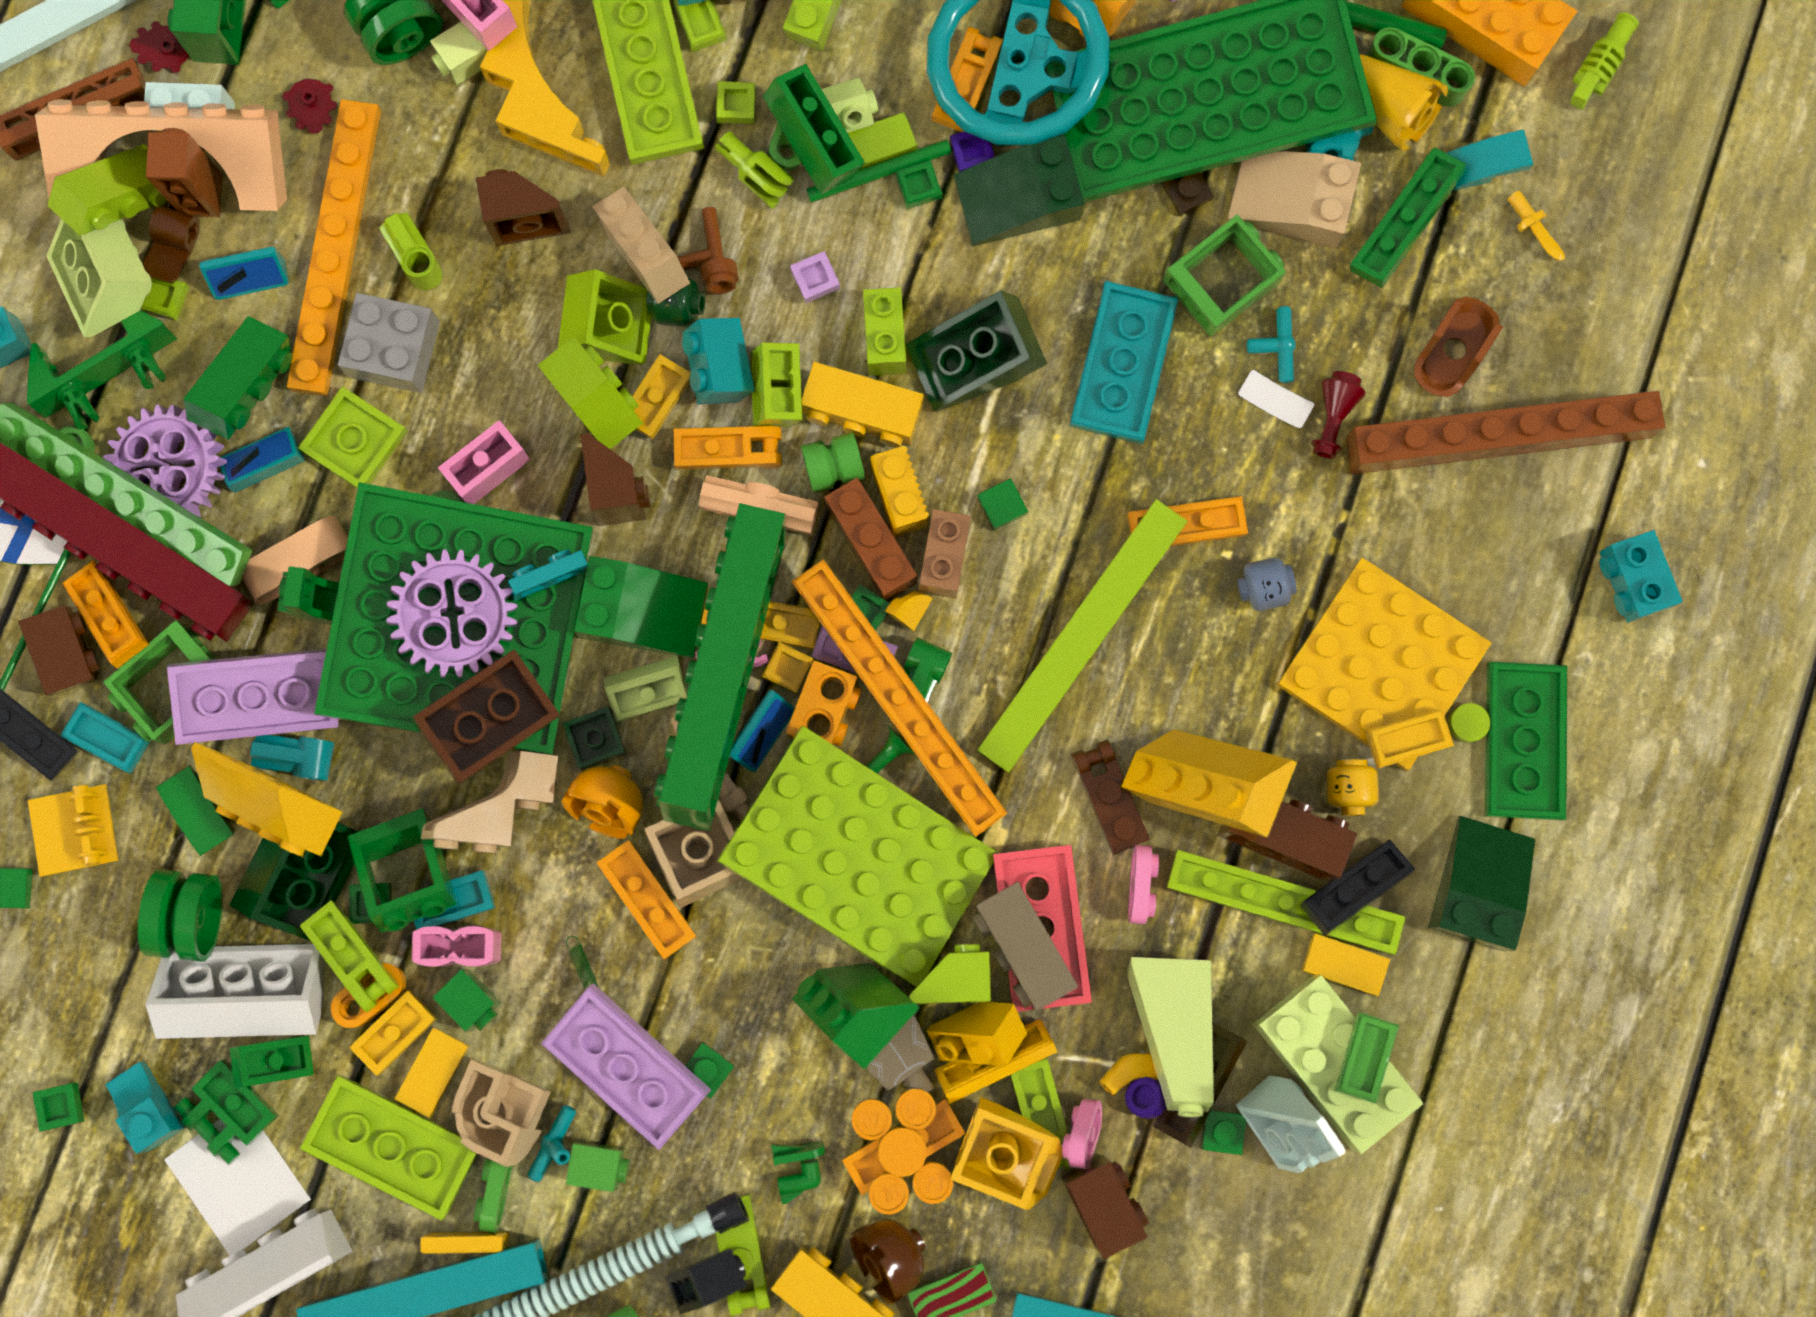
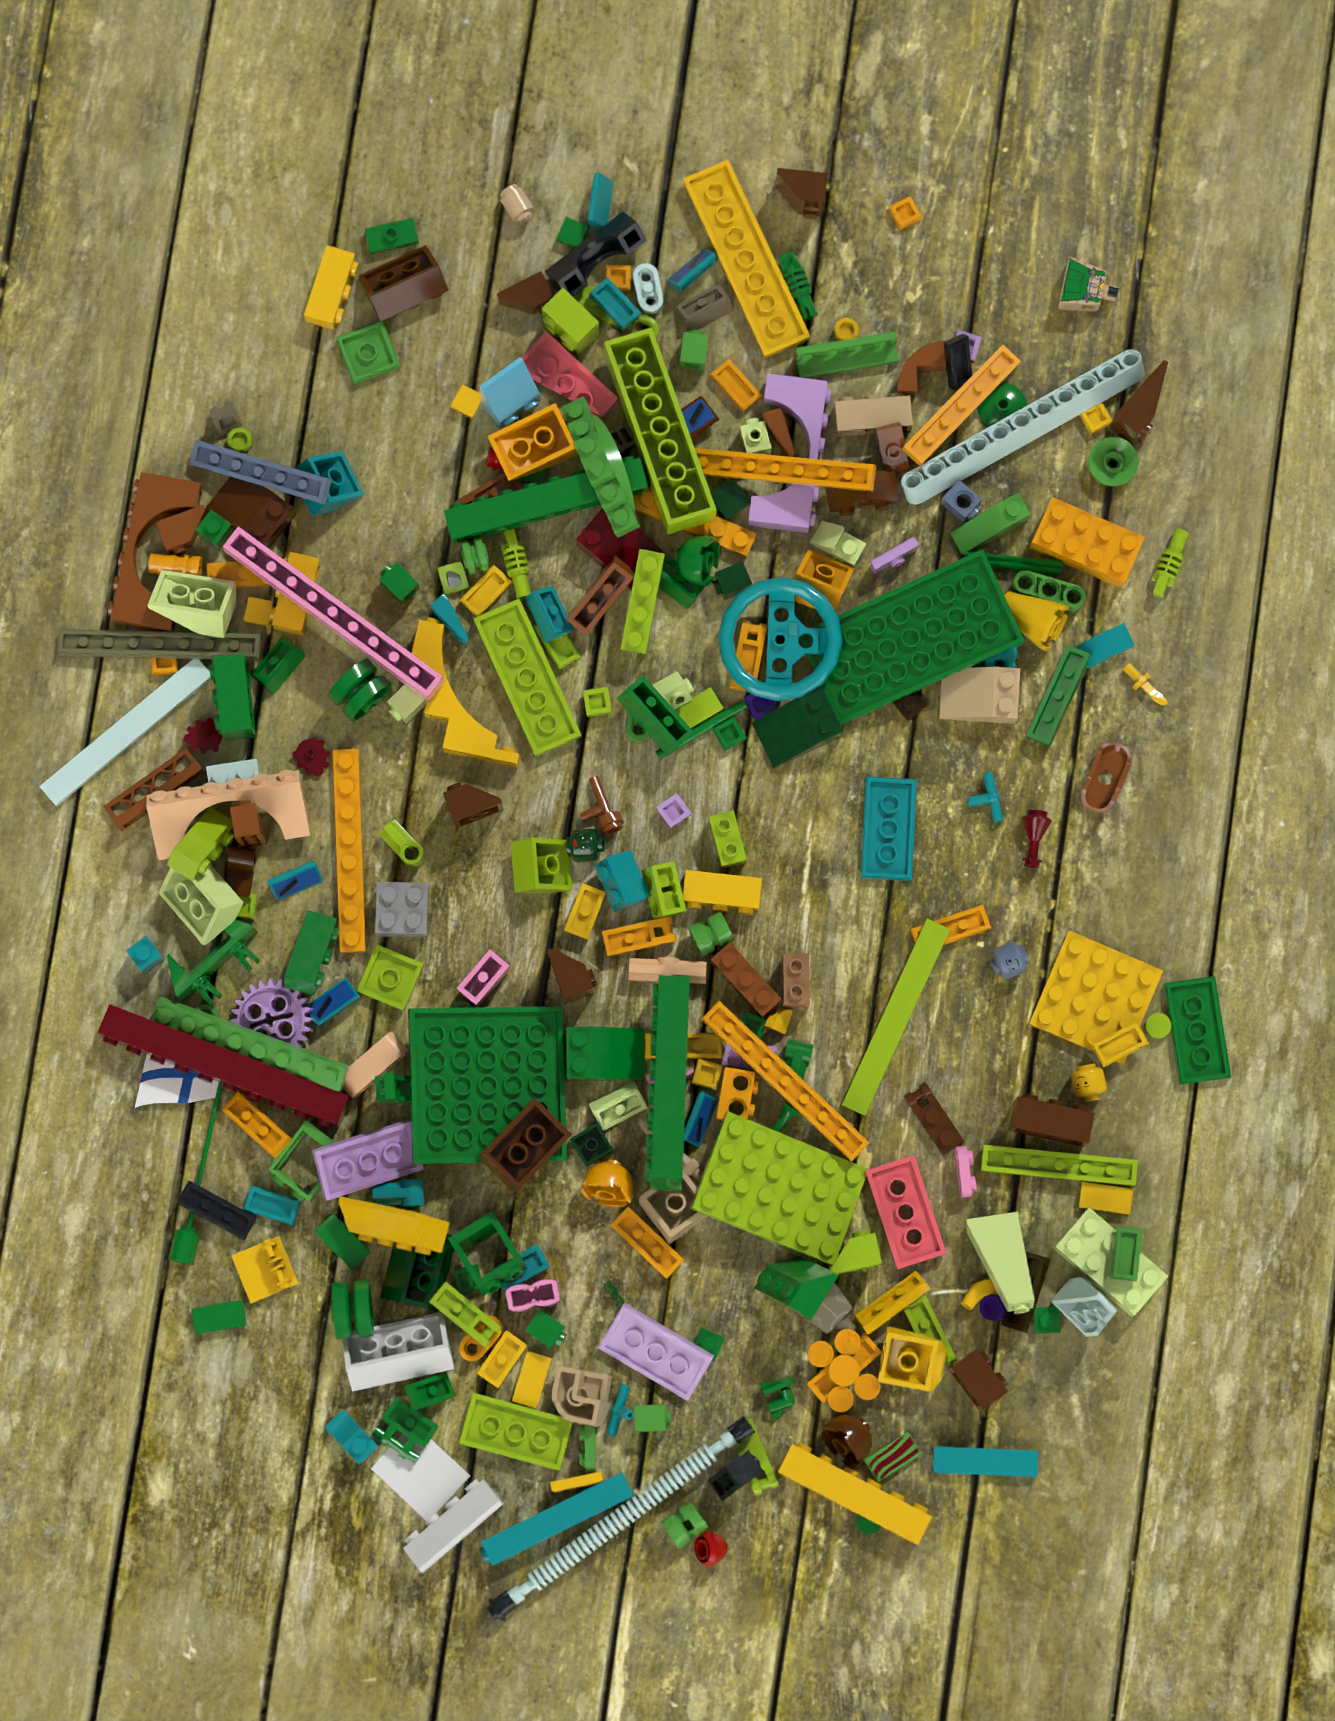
camera: 10 degrees left, 0 degrees up
reddish brown brick [18,605,101,696] -> none
green plate [32,1082,85,1132] -> none
lavender gear [387,549,517,678] -> none
tan arch [421,751,558,854] -> none
teal plate [507,549,588,602] -> none
lime brick [537,336,643,449] -> none
tan brick [592,187,690,304] -> none
lime arm [715,131,795,209] -> none
yellow brick [870,446,929,537] -> none
dark green slope [906,290,1047,412] -> none
yellow slope [927,1001,1027,1066] -> none
dark tan brick [973,882,1078,1011] -> none
green tile [977,478,1029,531] -> none
bright pink plate [1062,1098,1102,1169] -> none
yellow slope [1121,729,1297,837] -> none
bright green window [1163,214,1286,338] -> none
white sticker [1238,370,1315,428] -> none
black tile [1300,839,1415,937] -> none
dark orange brick [1346,391,1666,475] -> none
dark green slope [1428,816,1535,951] -> none
teal brick [1599,530,1683,623] -> none

